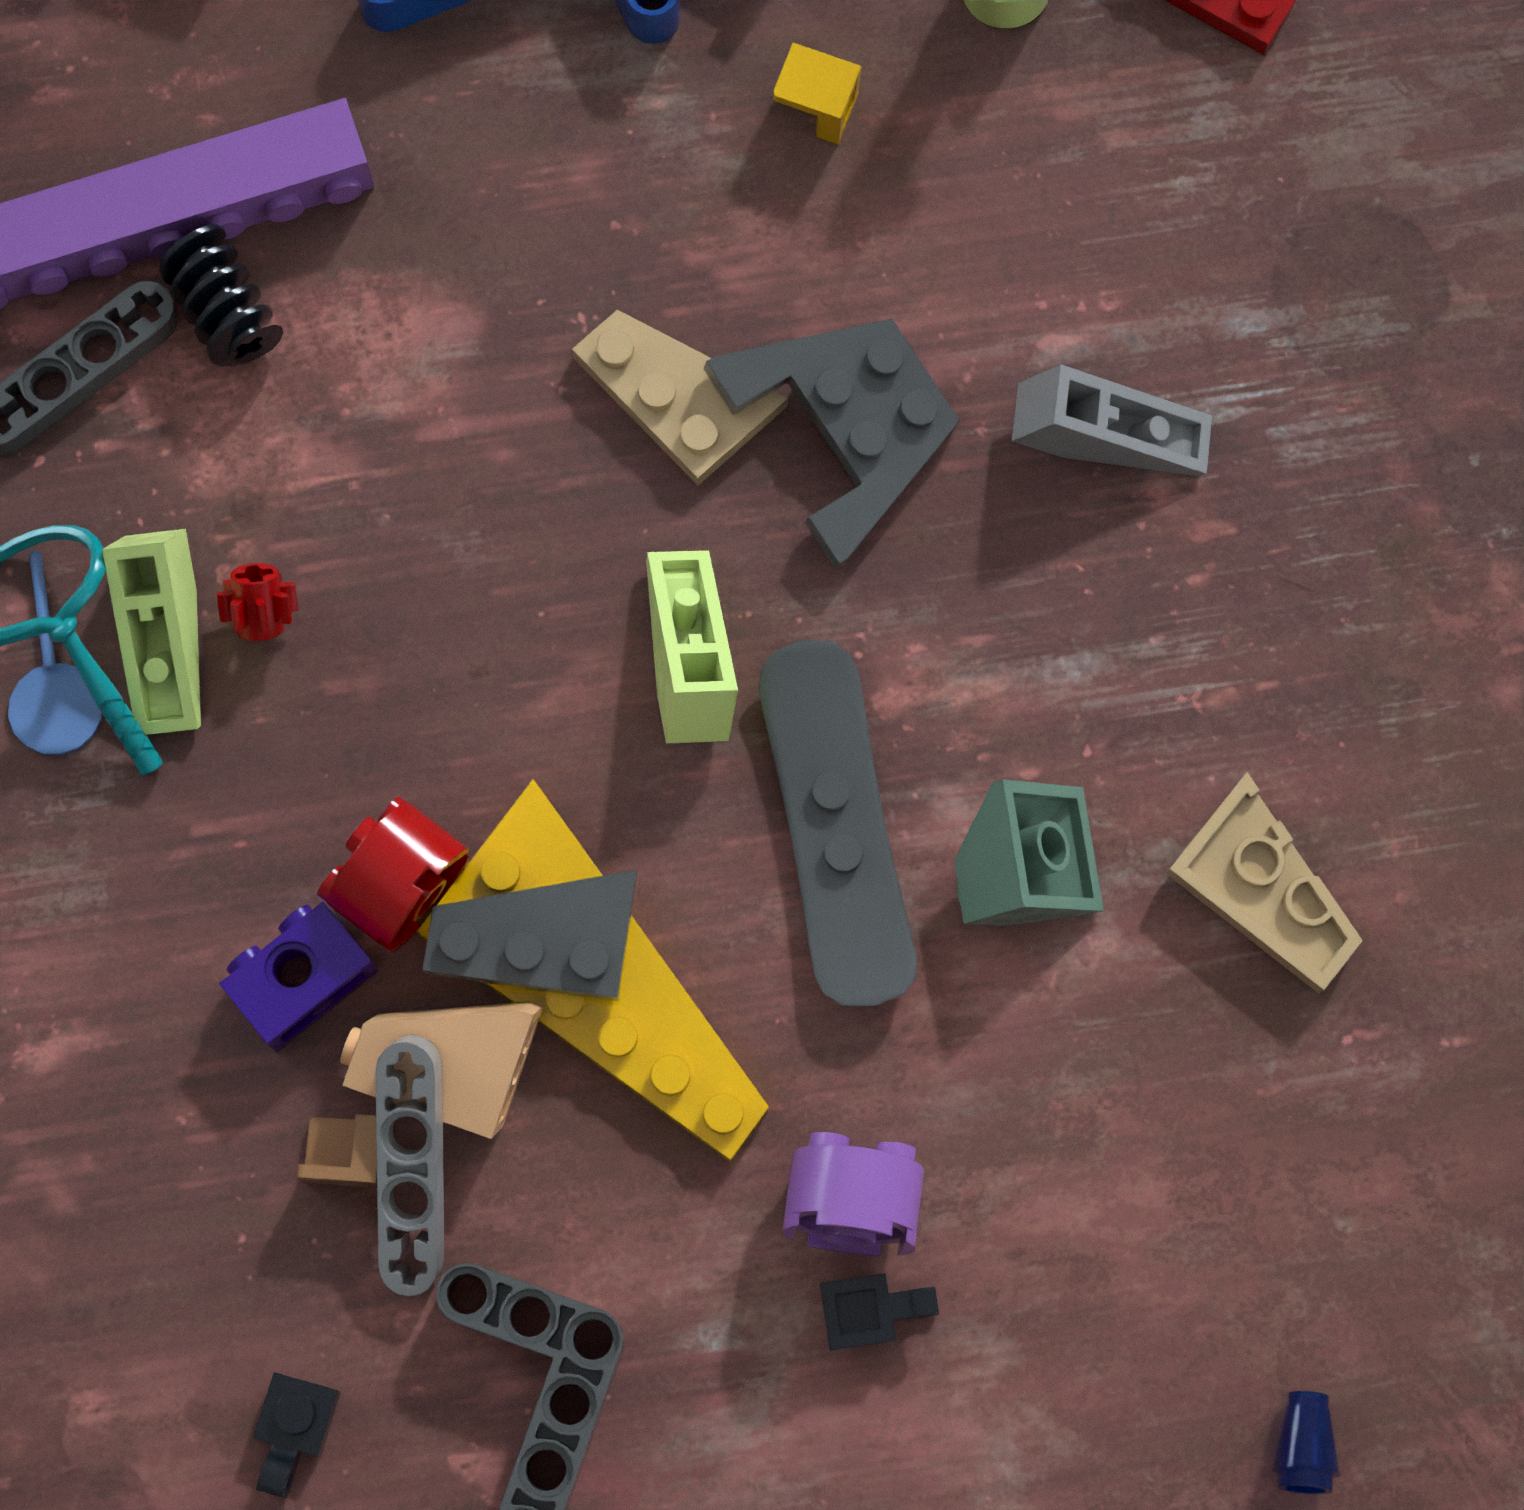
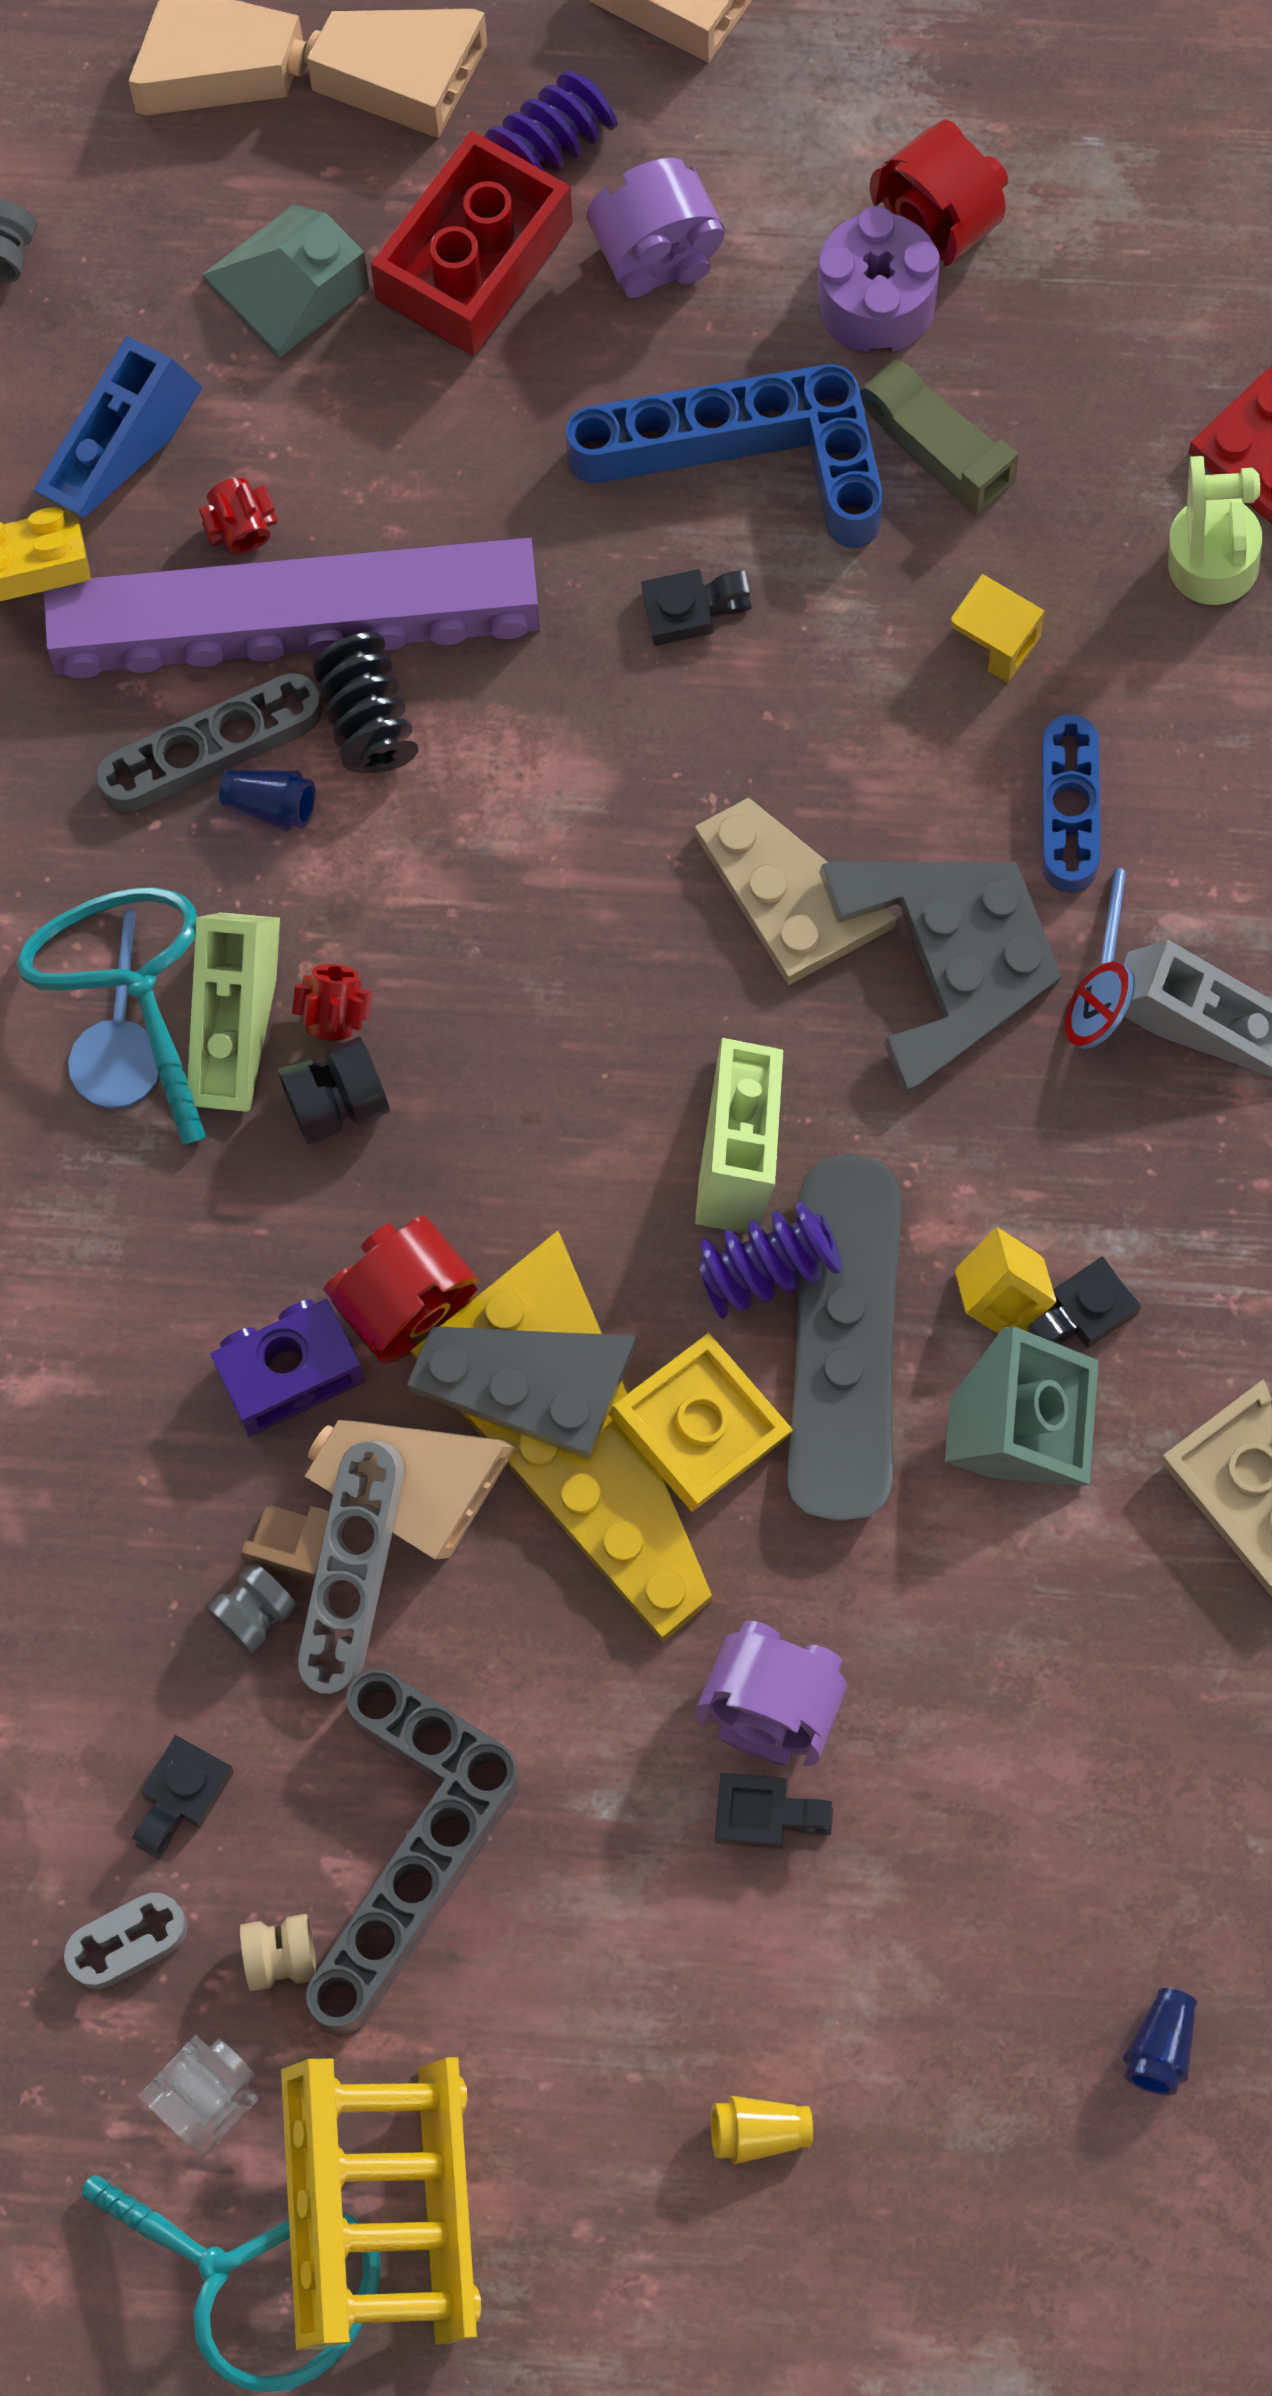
camera: 20 degrees right, 5 degrees down
none -> red gear [199,478,278,554]
none -> dark grey wheel [206,1562,299,1654]
none -> clear blue cone [219,769,316,831]
none -> black wheel [277,1036,391,1145]
none -> yellow plate [608,1333,793,1512]
none -> black plate [641,569,752,646]
none -> dark purple piece [699,1200,843,1319]
none -> yellow panel [955,1227,1057,1334]
none -> black plate [1028,1256,1142,1349]
none -> blue beam [1041,714,1100,892]
none -> medium blue piece [1064,868,1133,1049]

